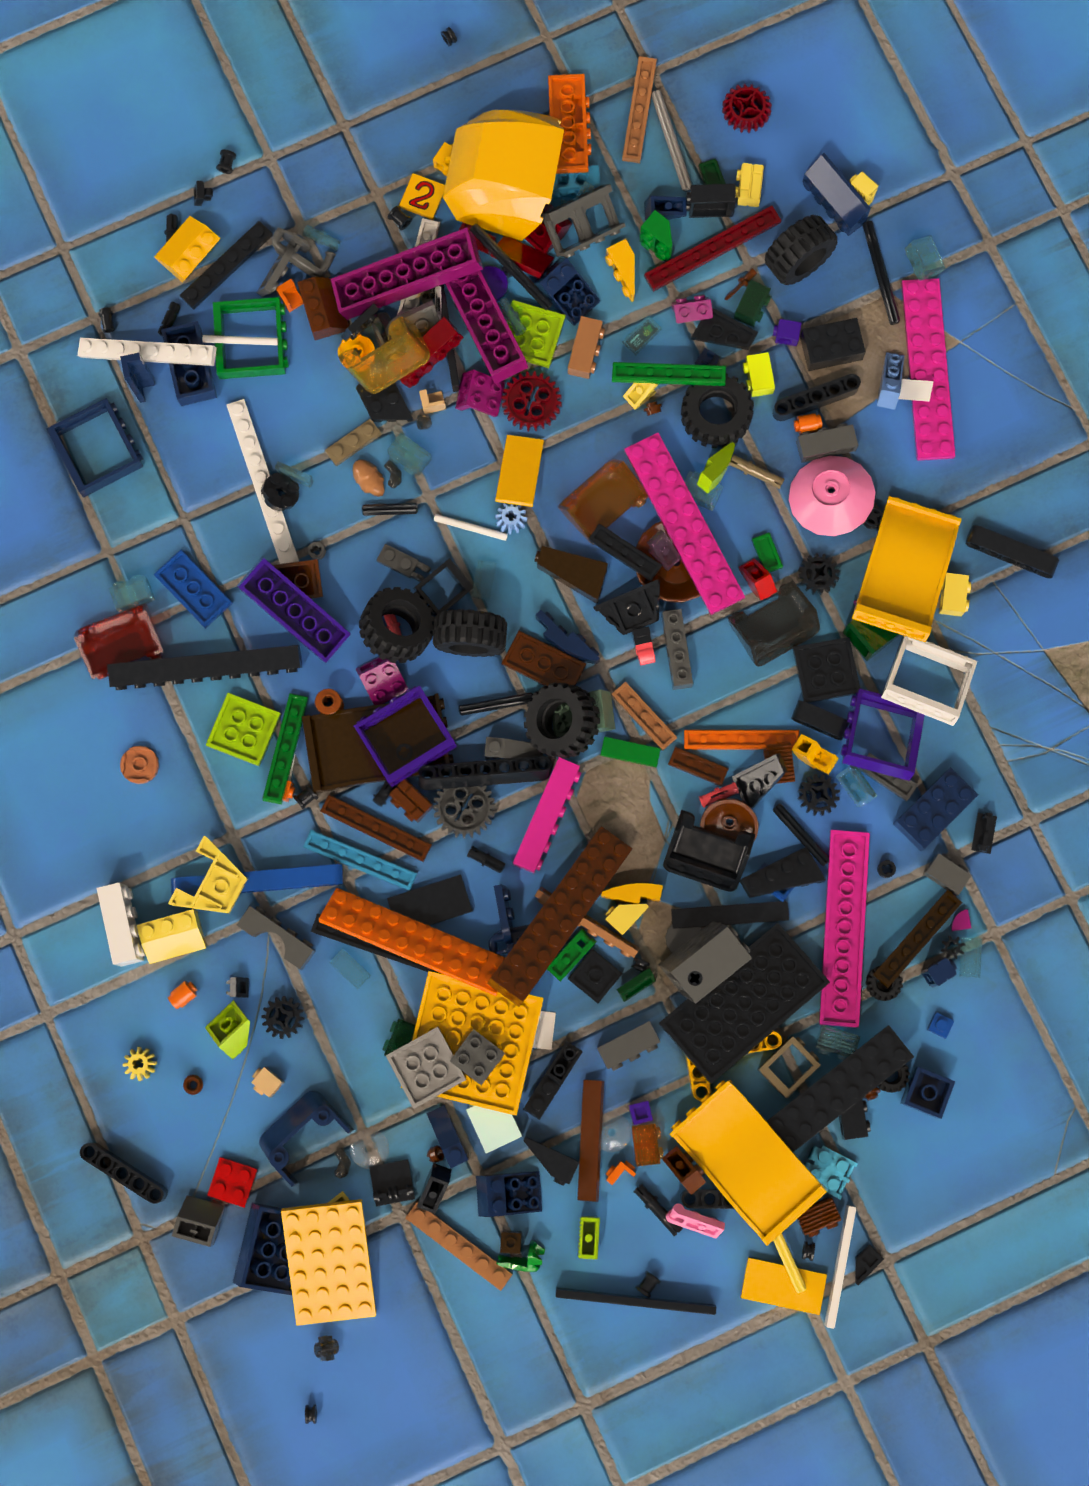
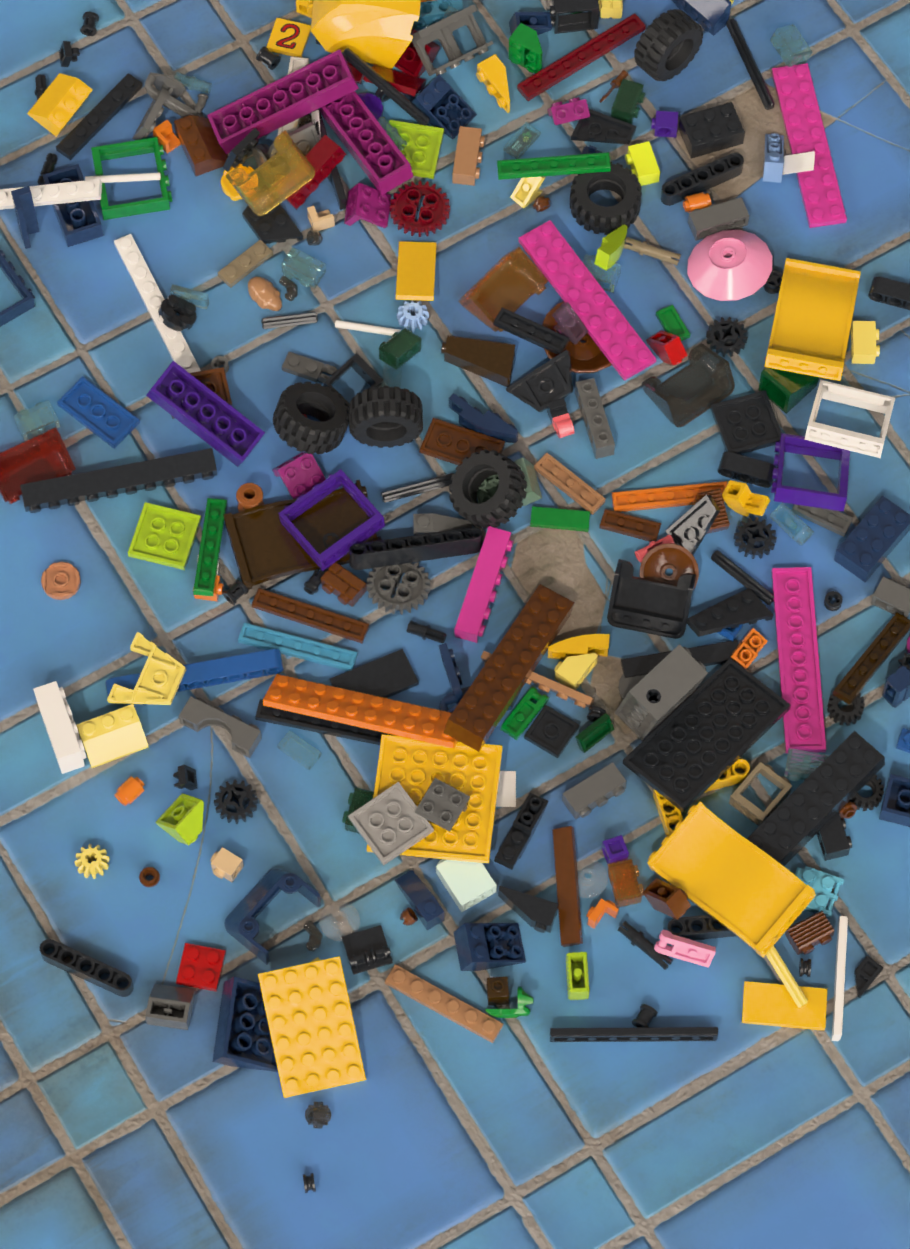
camera: 10 degrees left, 15 degrees down
black slope [417,1163,452,1214] -> none
none -> clear green brick [379,328,421,370]
none -> orange slope [730,628,768,670]

